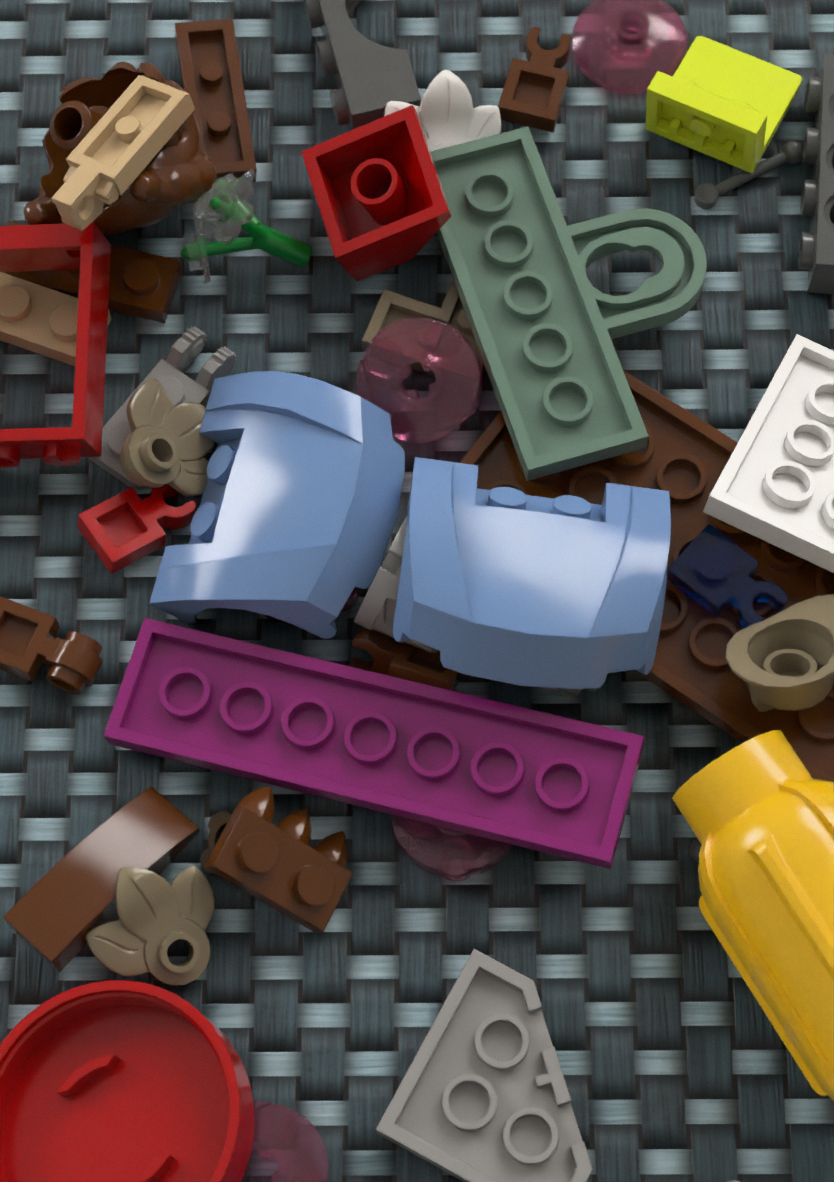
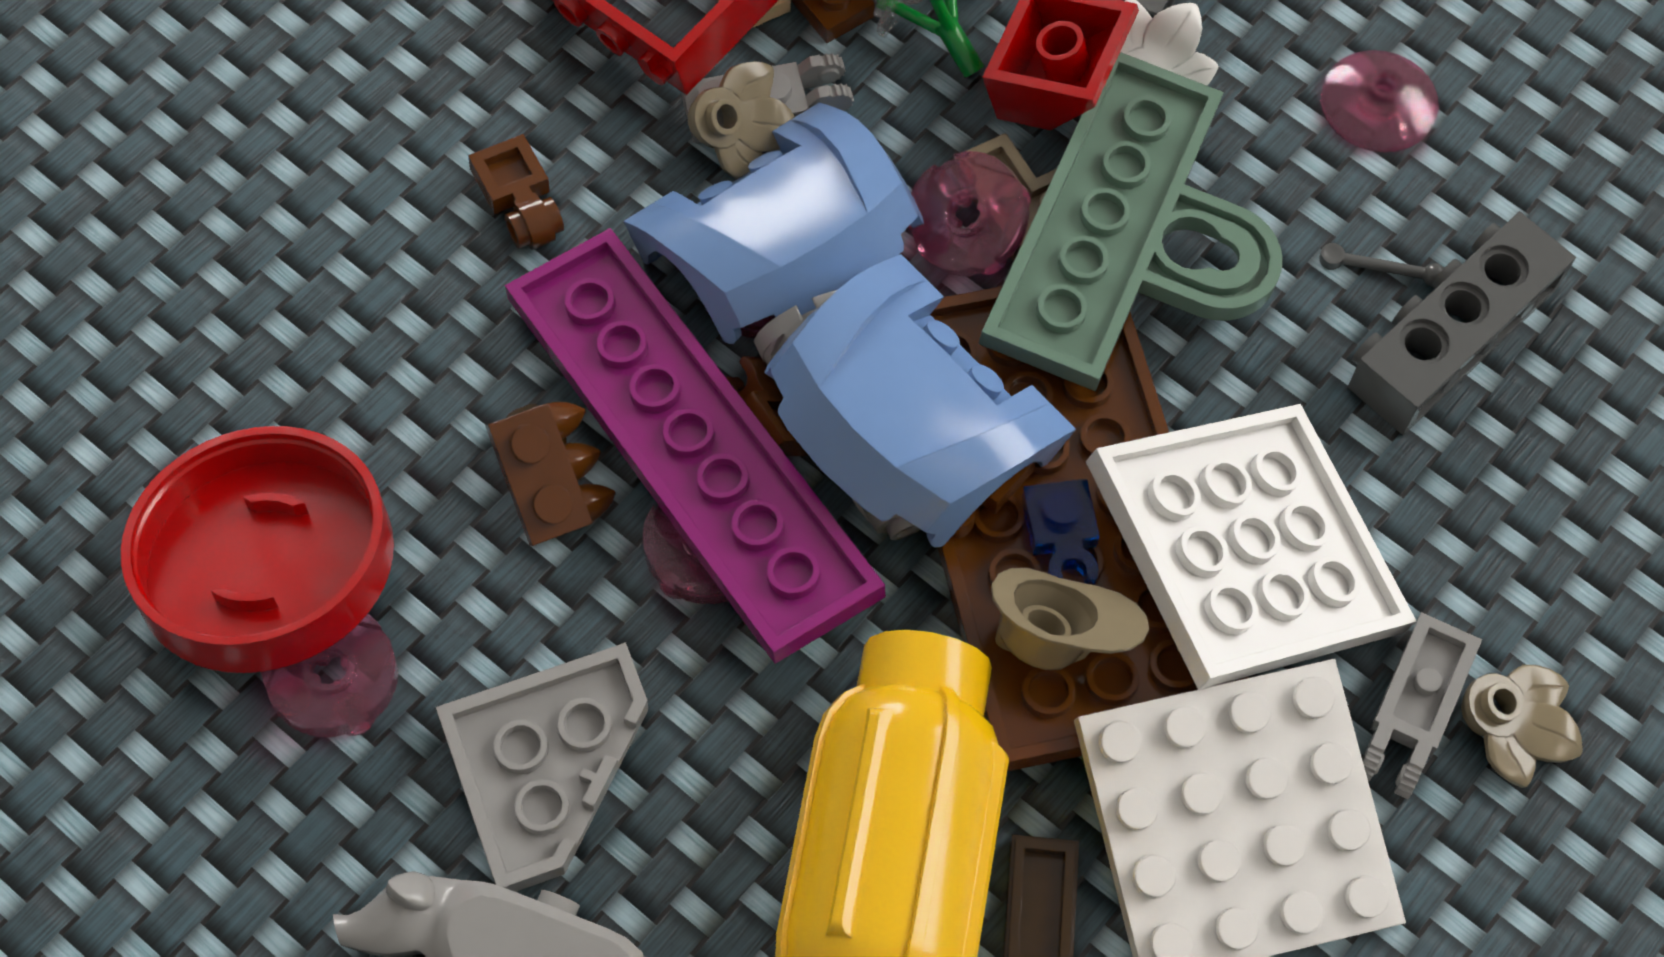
camera: 35 degrees right, 5 degrees down
reddish brown slope [3,786,200,972] -> none
red plate [77,484,197,574] -> none
dark tan plate [85,865,215,986] -> none
reddish brown plate [498,26,571,133] -> none
neon yellow bracket [645,36,802,173] -> none

